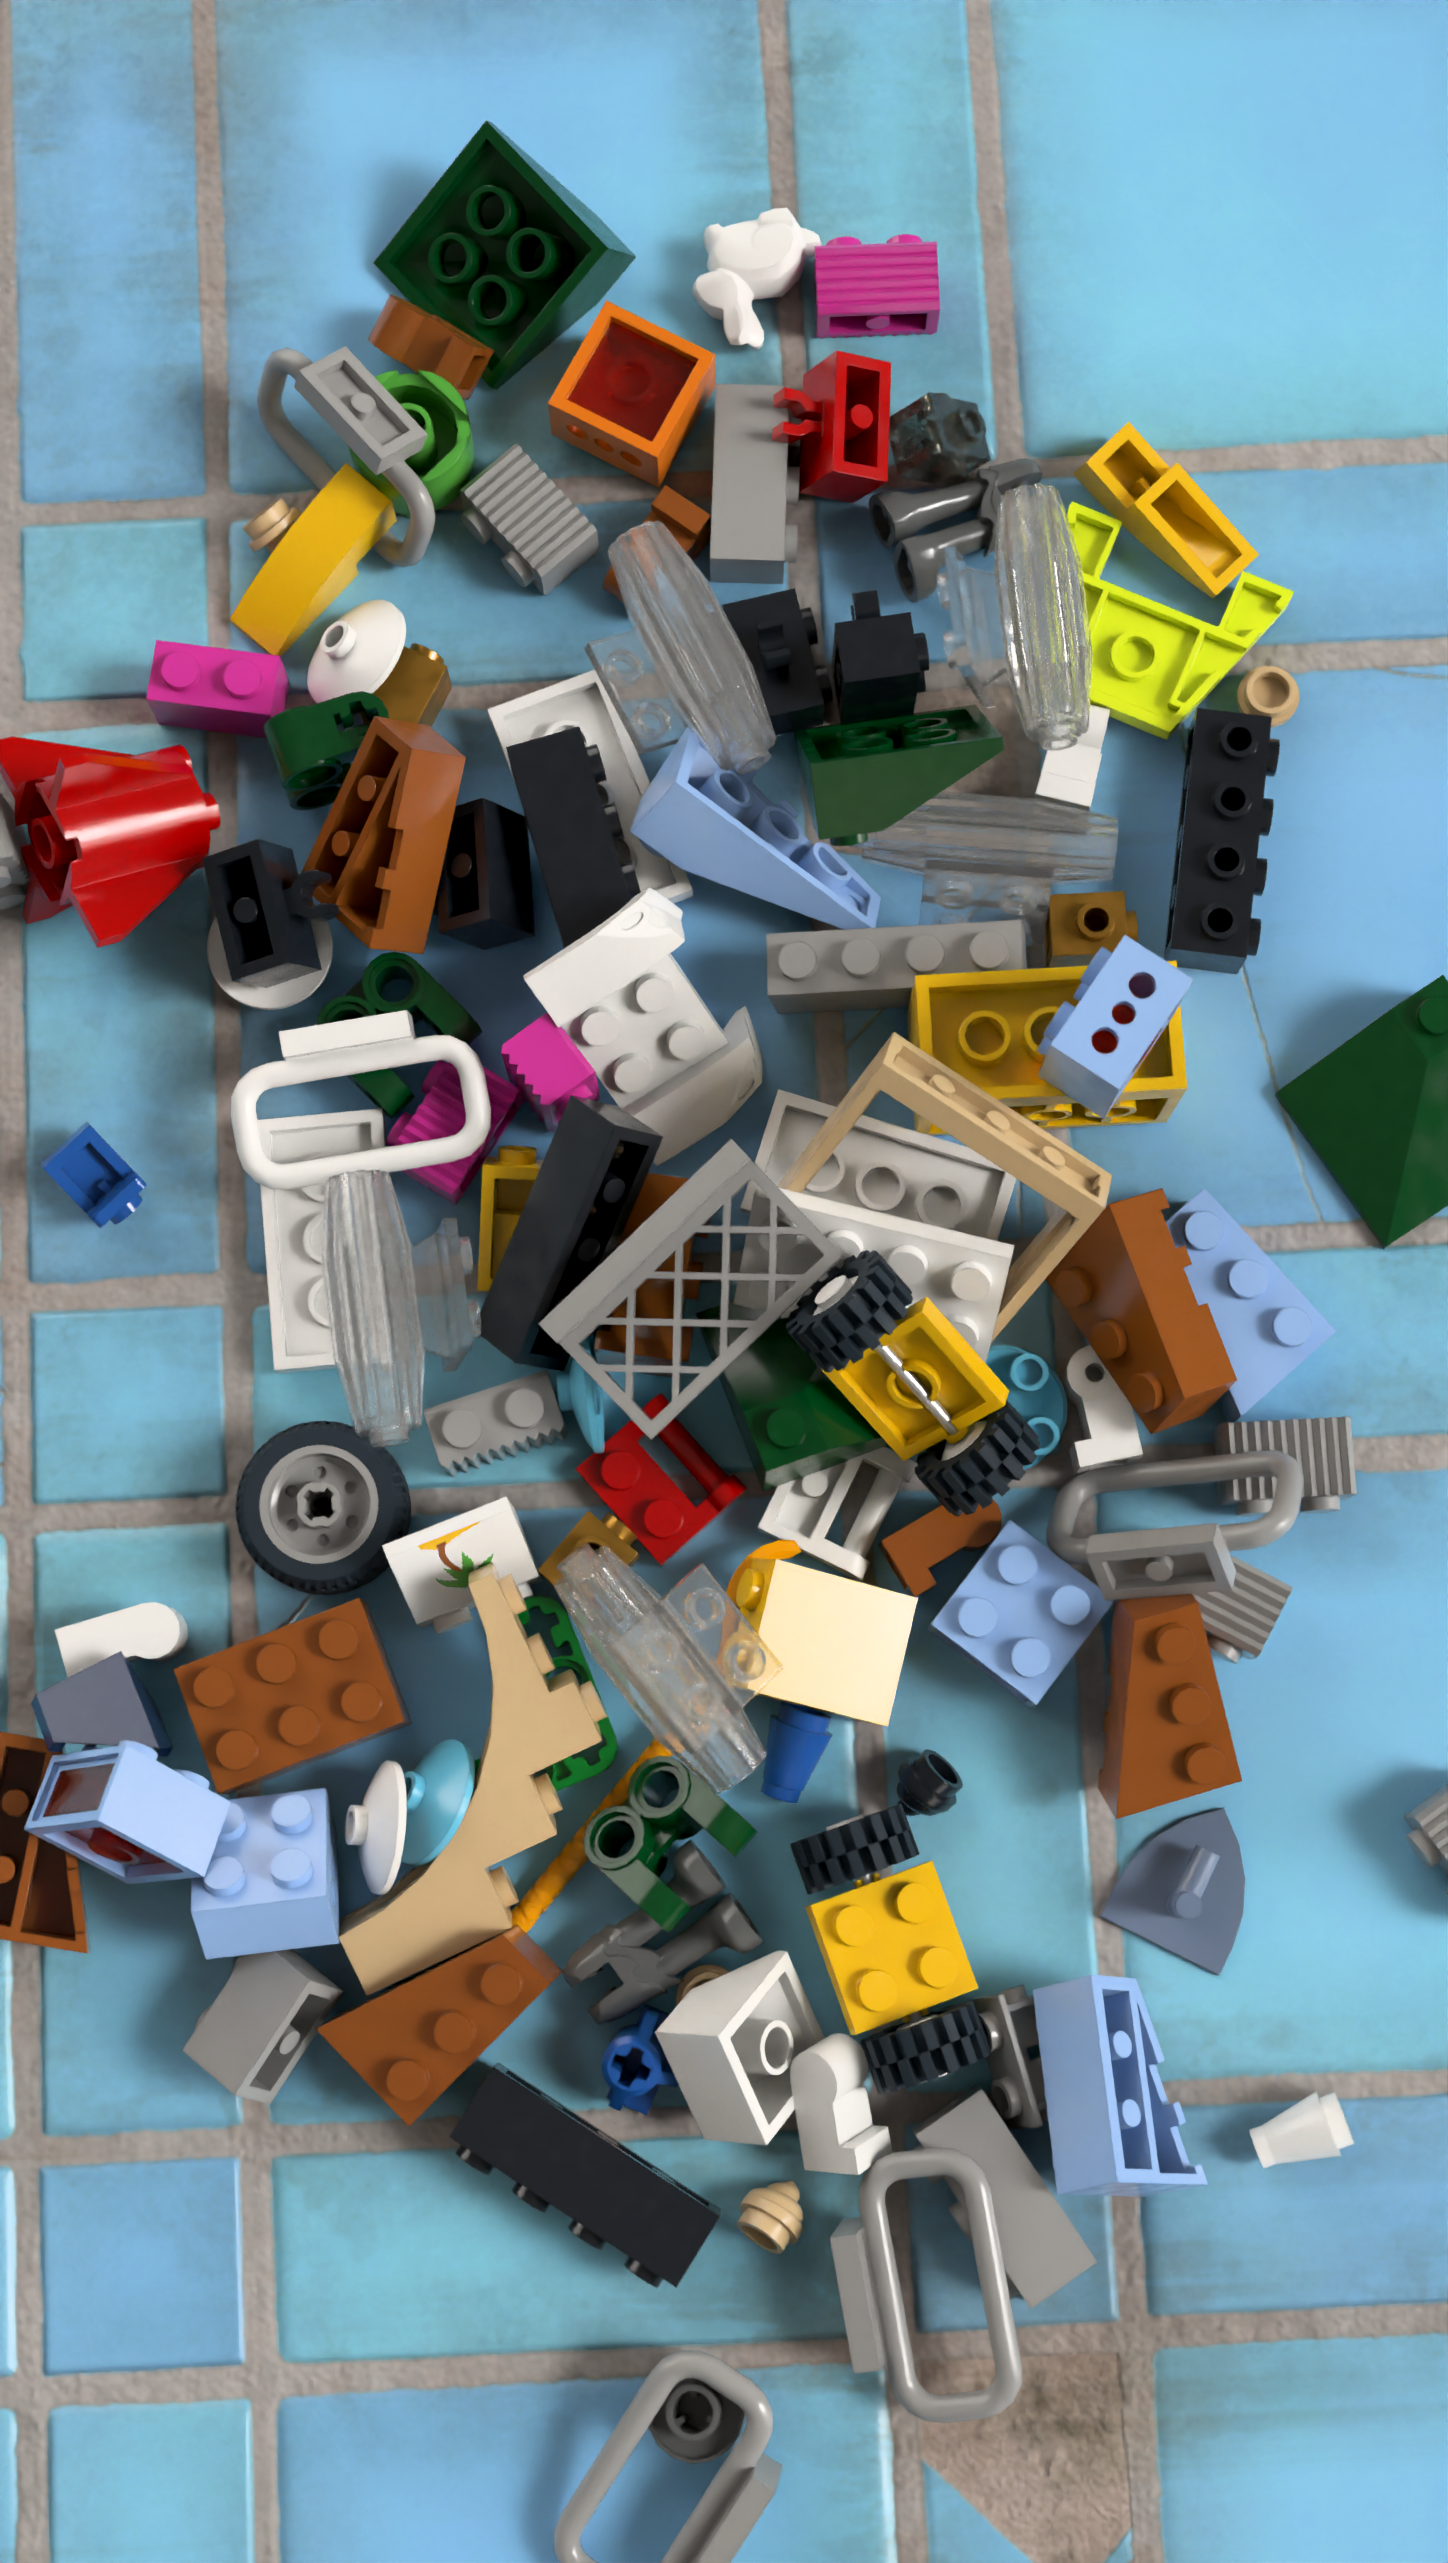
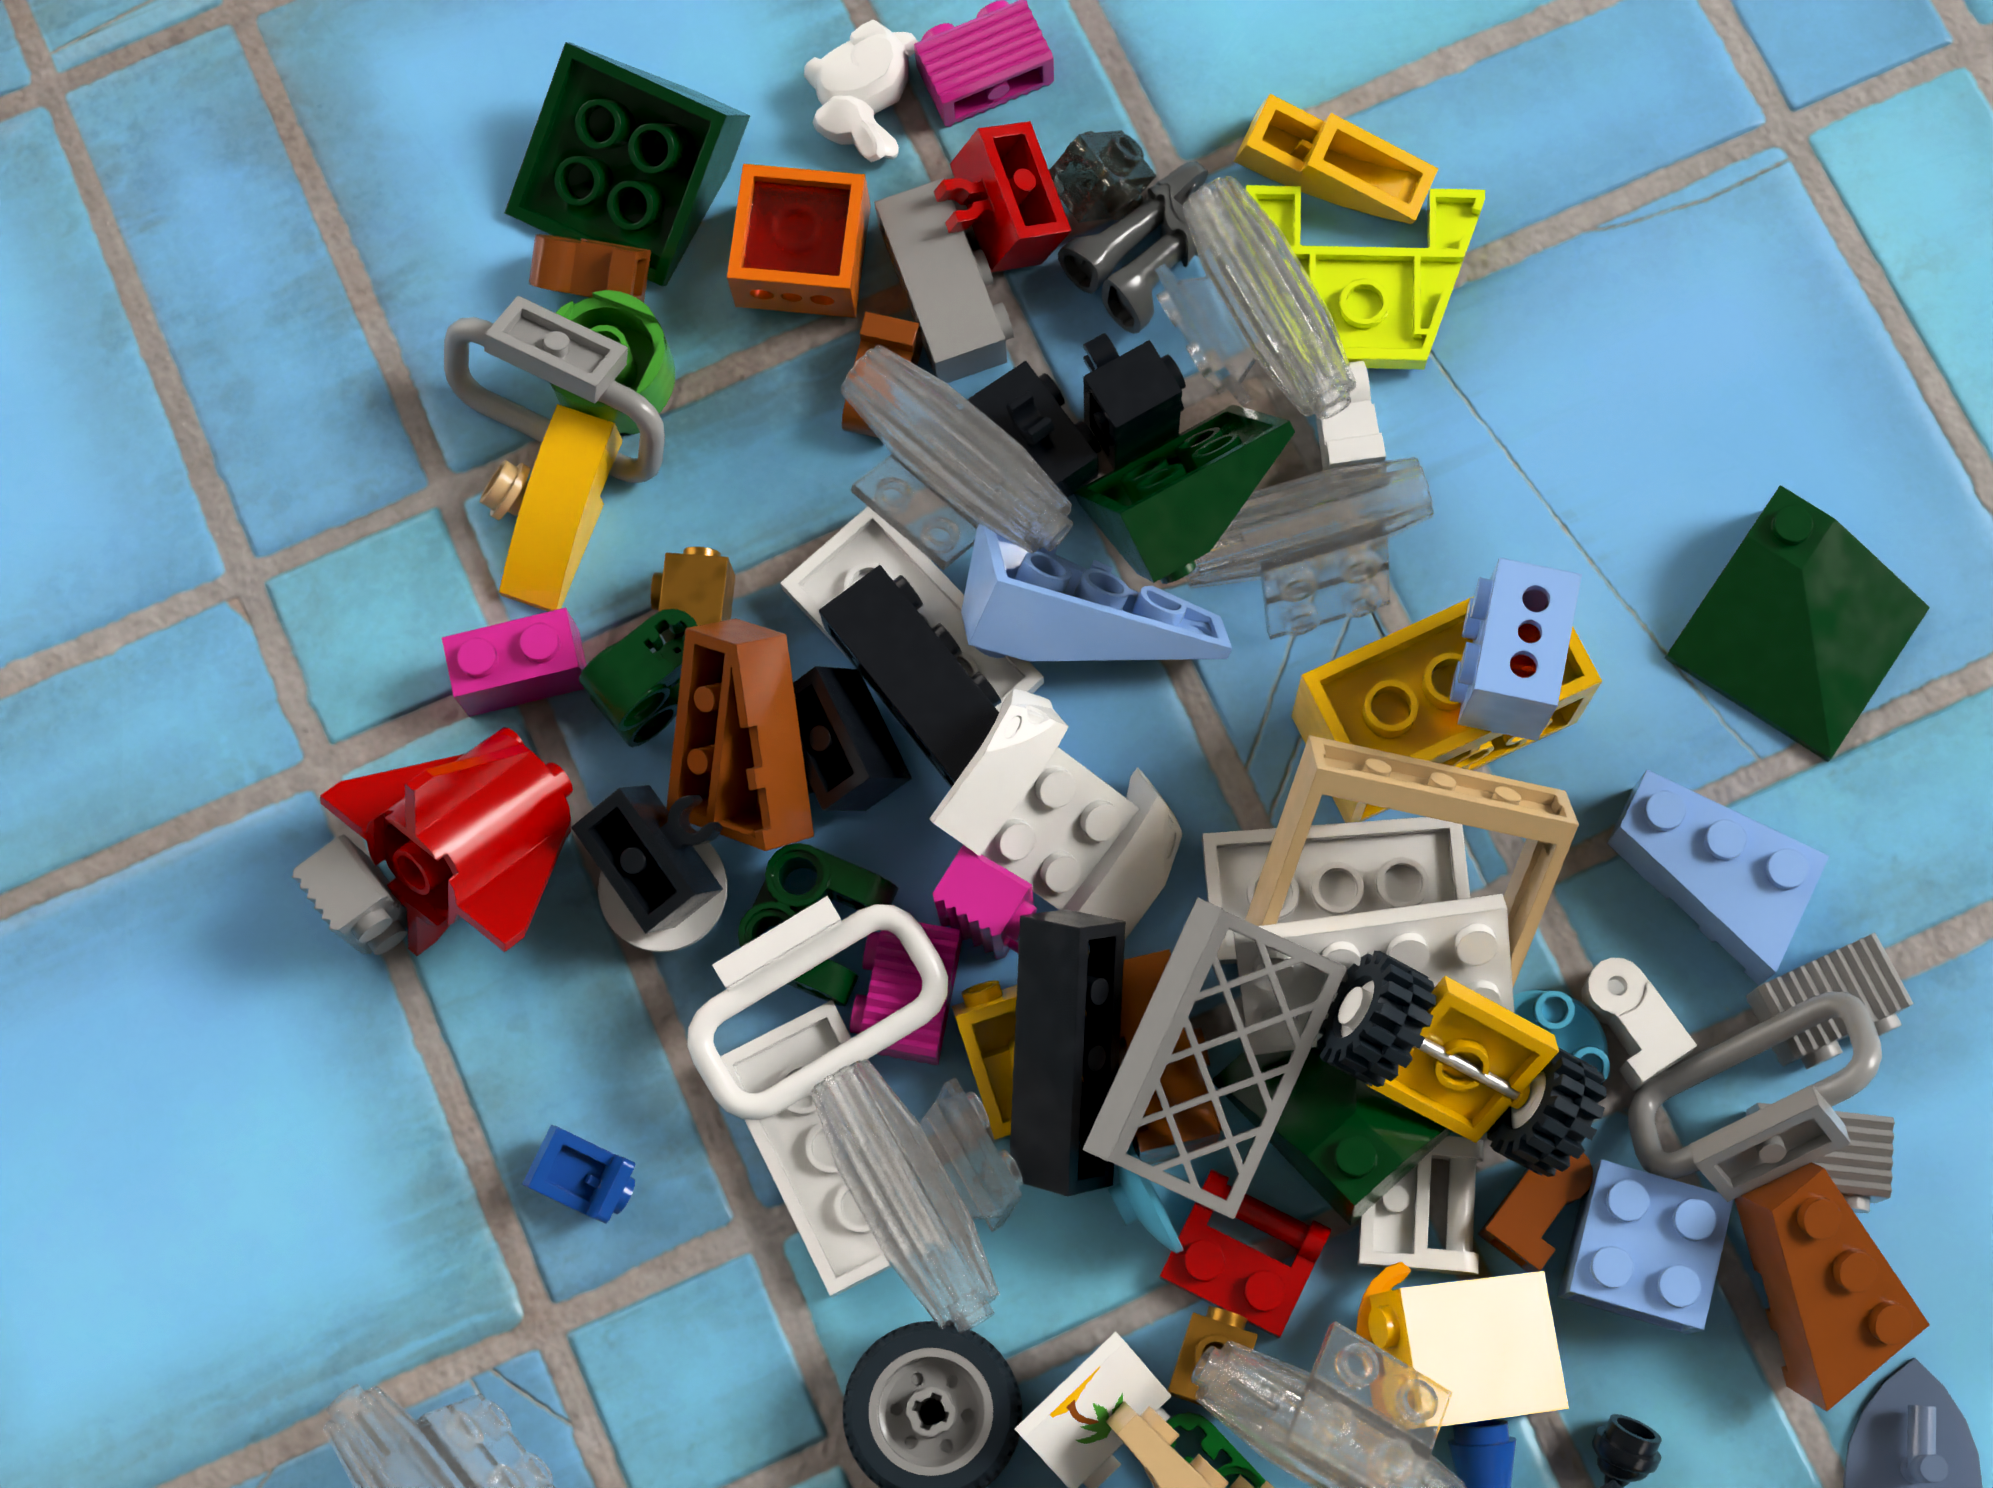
camera: 15 degrees left, 5 degrees down
white dish [307,600,406,703] -> none
light grey brick [423,1370,568,1477] -> none
light grey brick [460,444,599,596] -> none
light grey brick [766,920,1027,1014] -> none
pearl gold brick [1043,891,1138,968] -> none
dark orange wedge [1046,1188,1237,1434] -> none
black brick [1163,708,1280,974] -> none
tan plate [1236,666,1299,728] -> none

